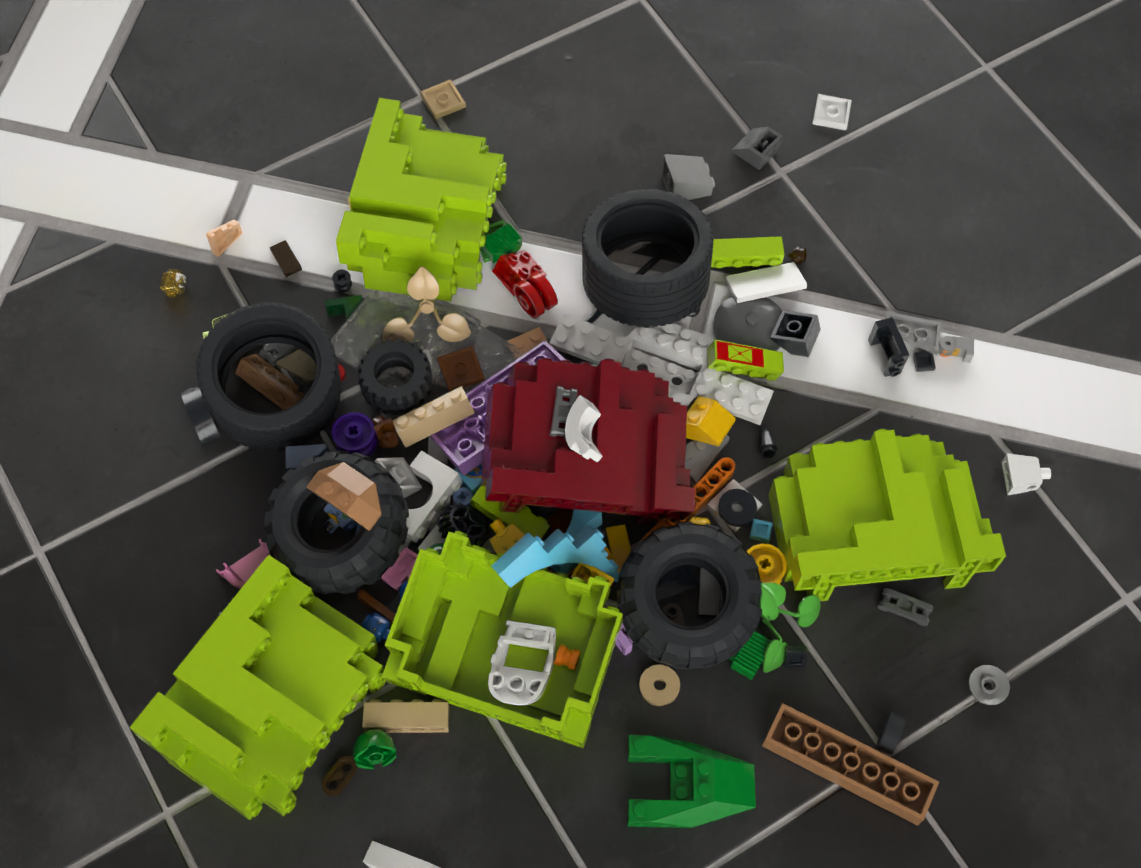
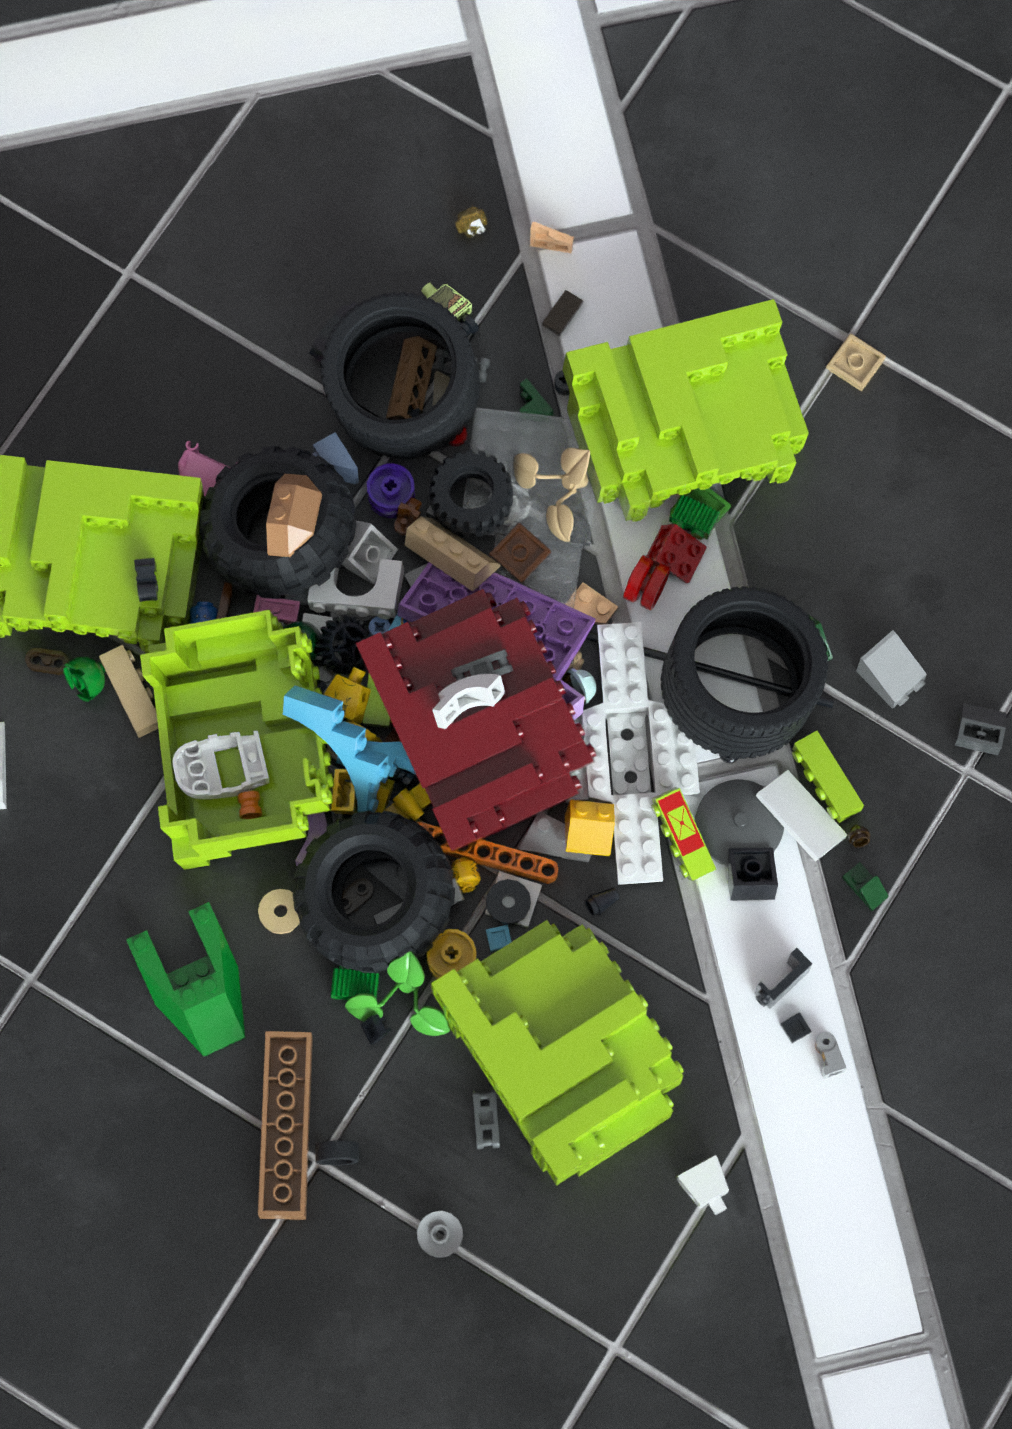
camera: 65 degrees right, 10 degrees up
light grey wing [885,312,941,356] -> none
none -> black leg [134,558,158,602]
none -> yellow cone [392,788,424,821]
none -> dark green slope [842,862,889,911]

